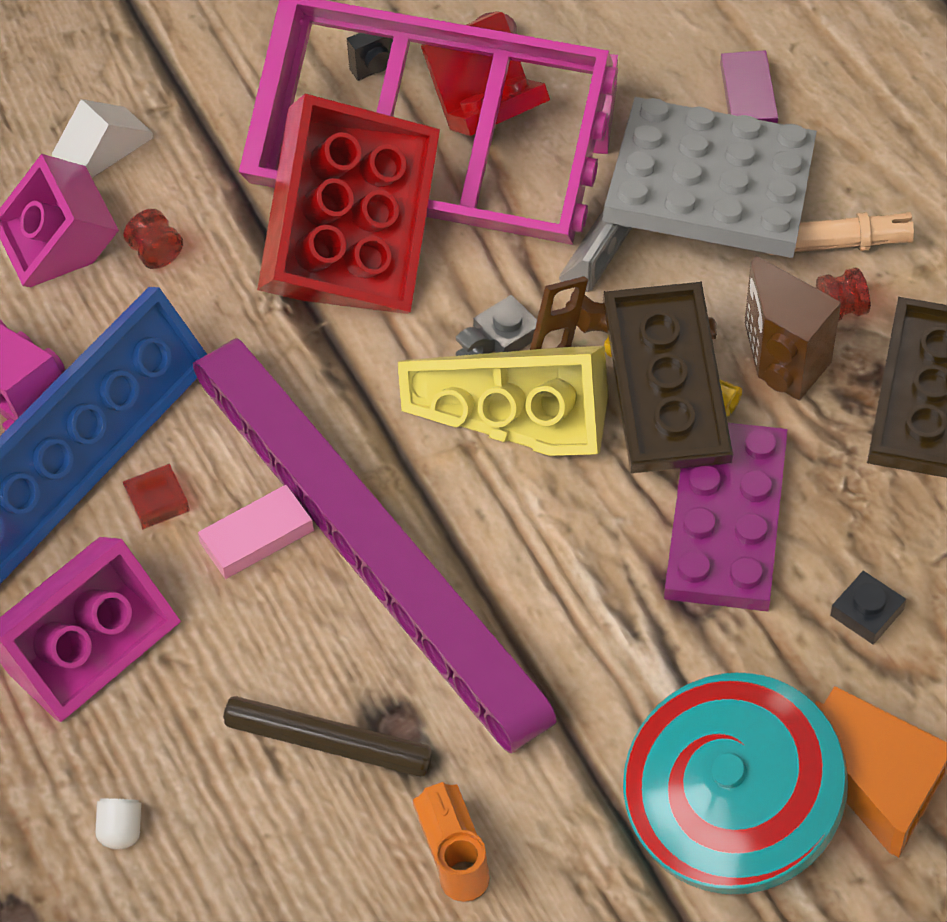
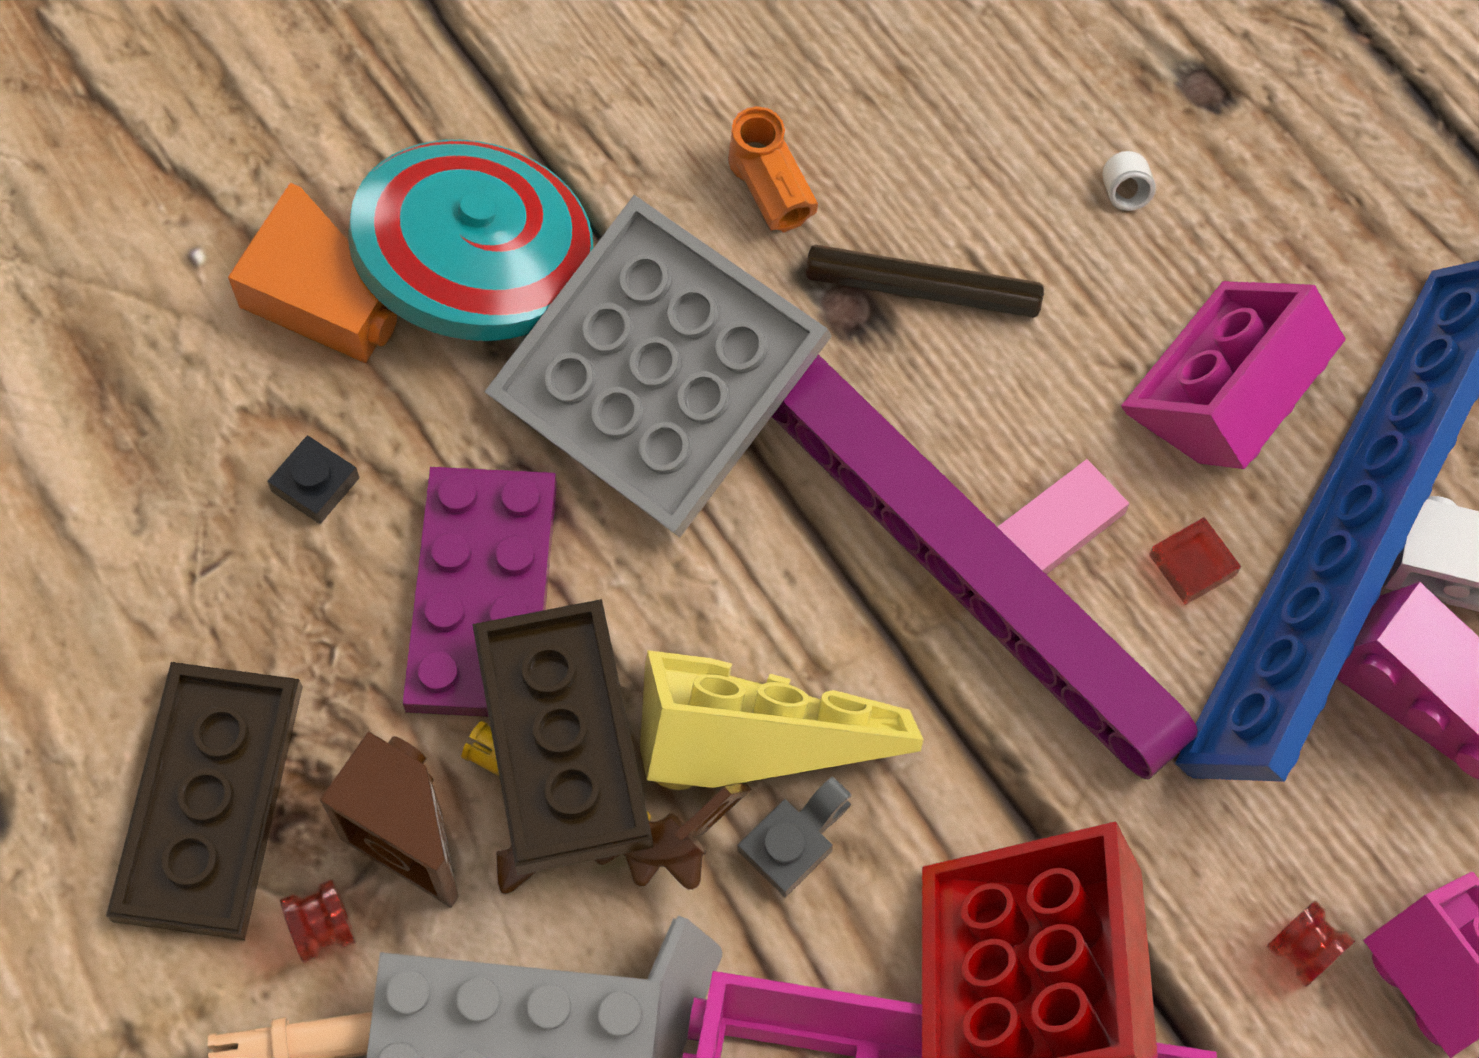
camera: 170 degrees right, 10 degrees up
none -> light grey plate [484,195,832,538]

